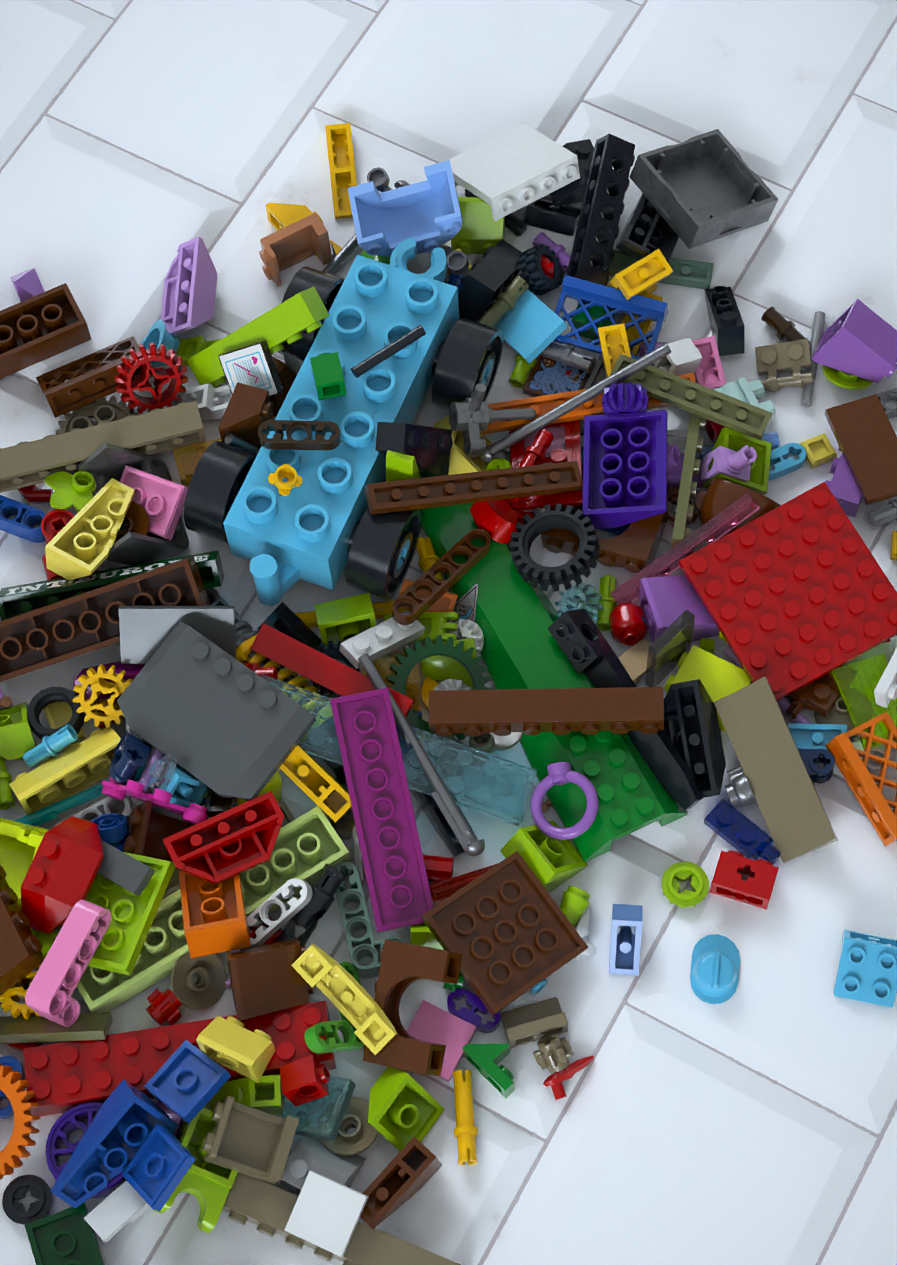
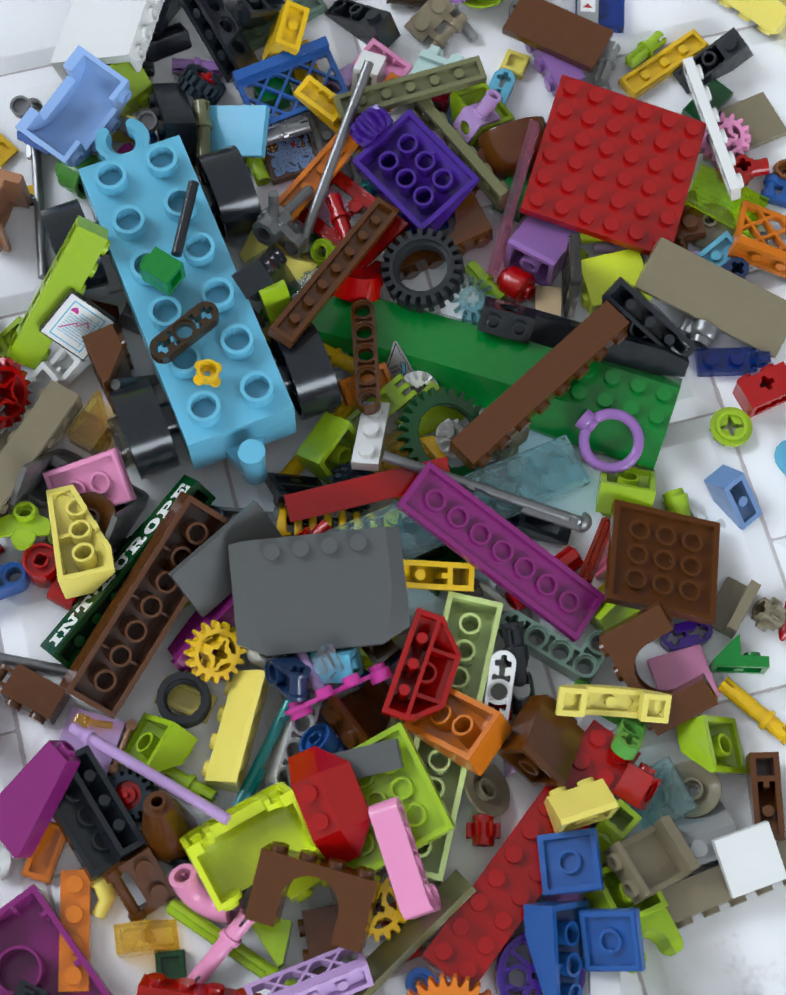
camera: 50 degrees left, 5 degrees up
medium azure axle [23,724,78,767] -> none

